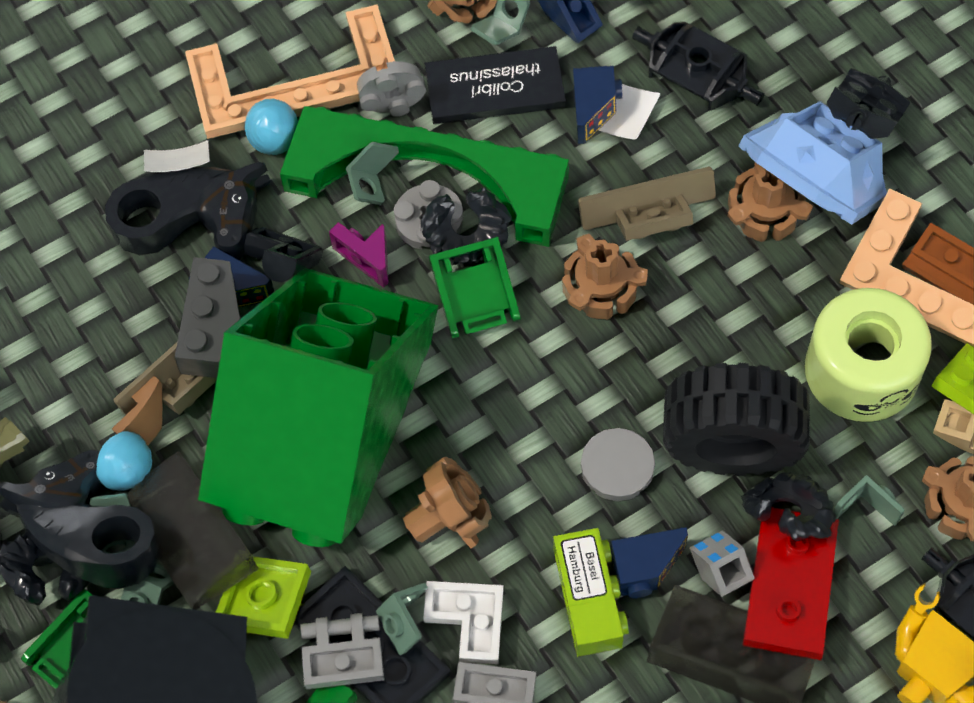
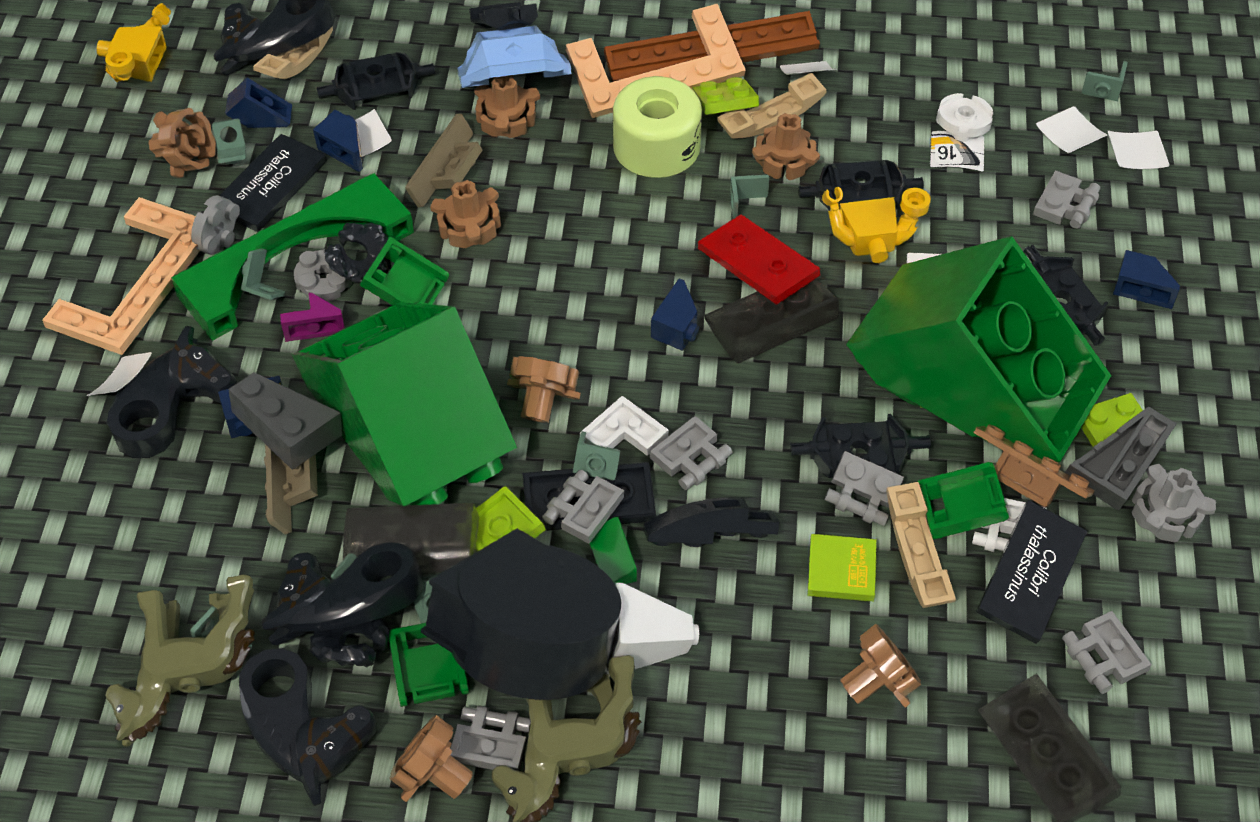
camera: 55 degrees left, 10 degrees down
medium azure piece [96,431,152,491] -> none
medium nougat slope [112,376,163,445] -> none
black brick [244,227,324,282] -> none
medium azure piece [245,99,298,155] -> none
lime brick [553,528,629,657] -> none
light grey tile [581,428,655,501] -> none
black tyre [663,363,810,476] -> none
light grey brick [690,530,755,597] -> none
black piece [741,472,836,542] -> none

